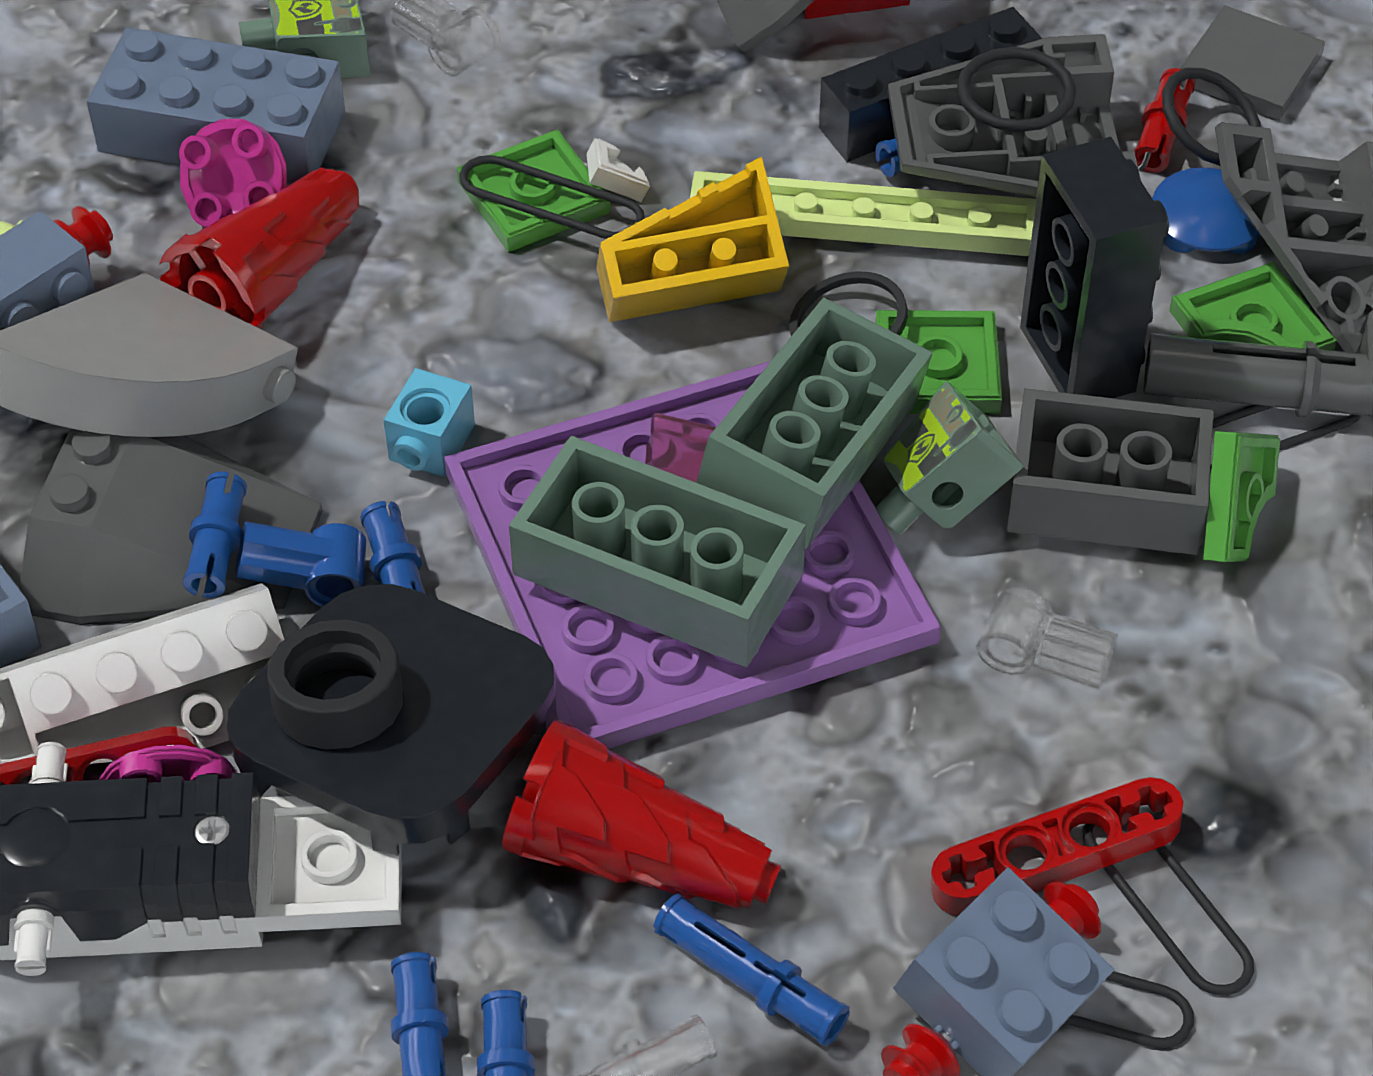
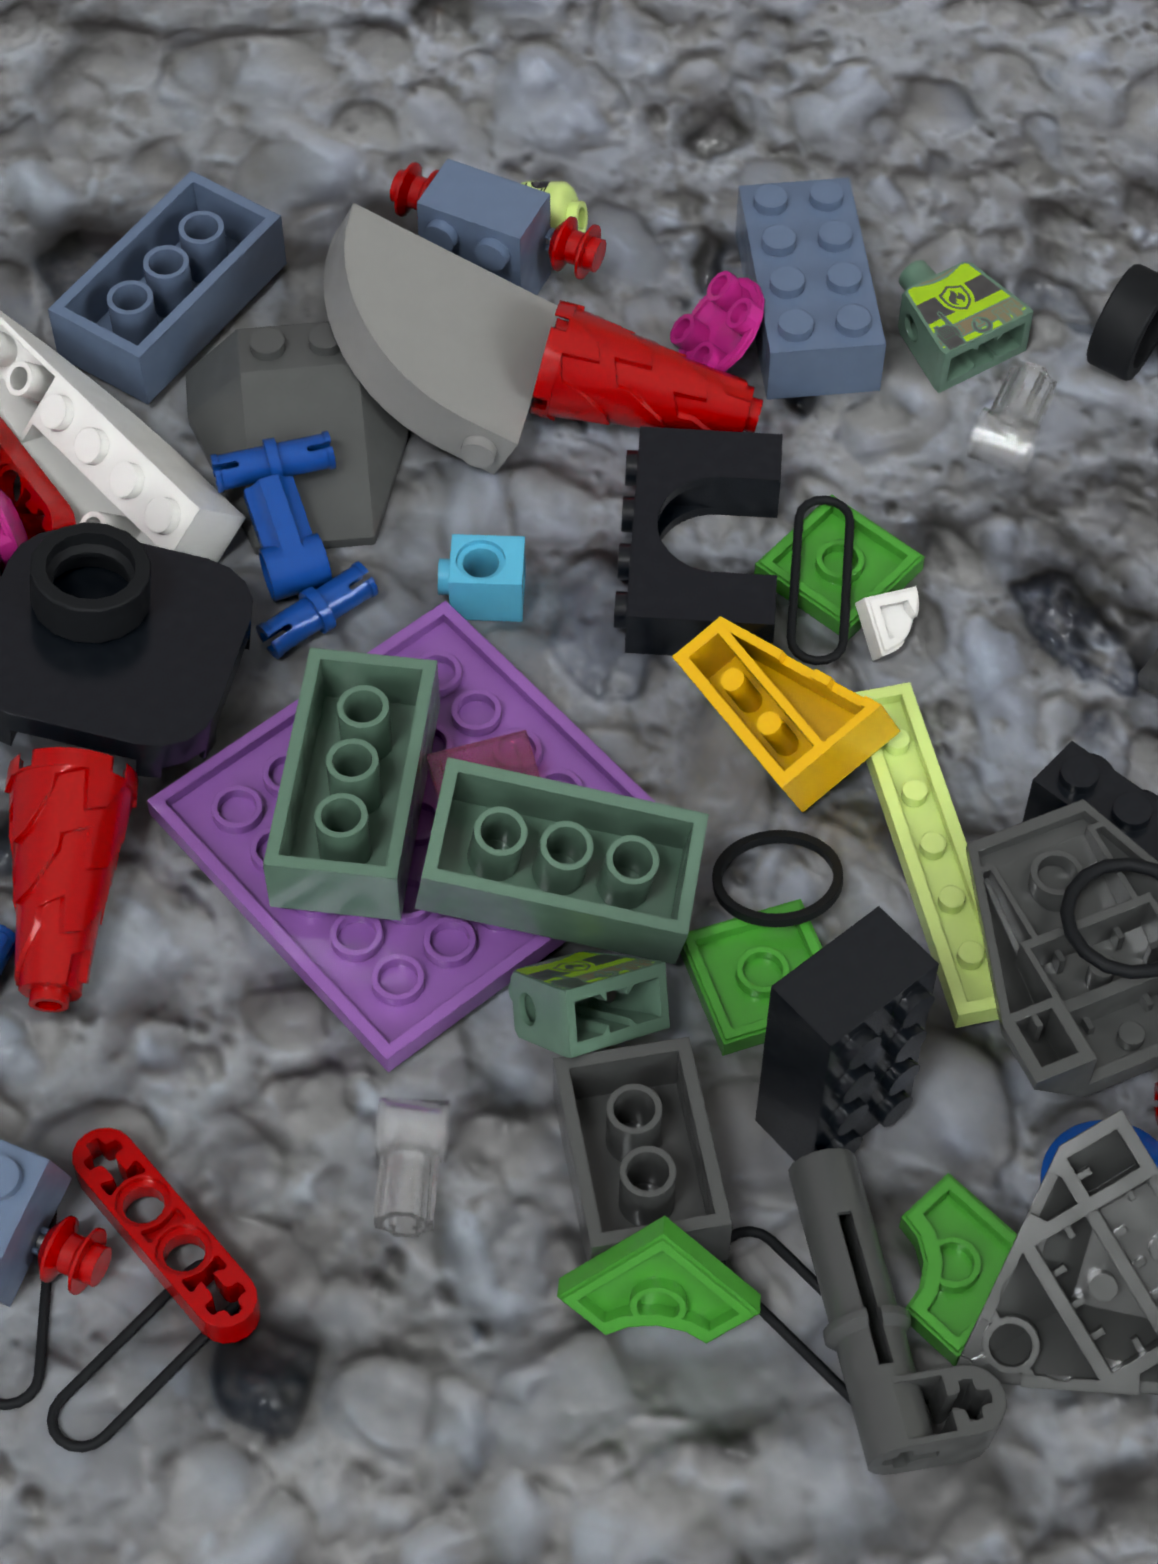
camera: 70 degrees right, 5 degrees up
none -> black arch [614,426,783,656]

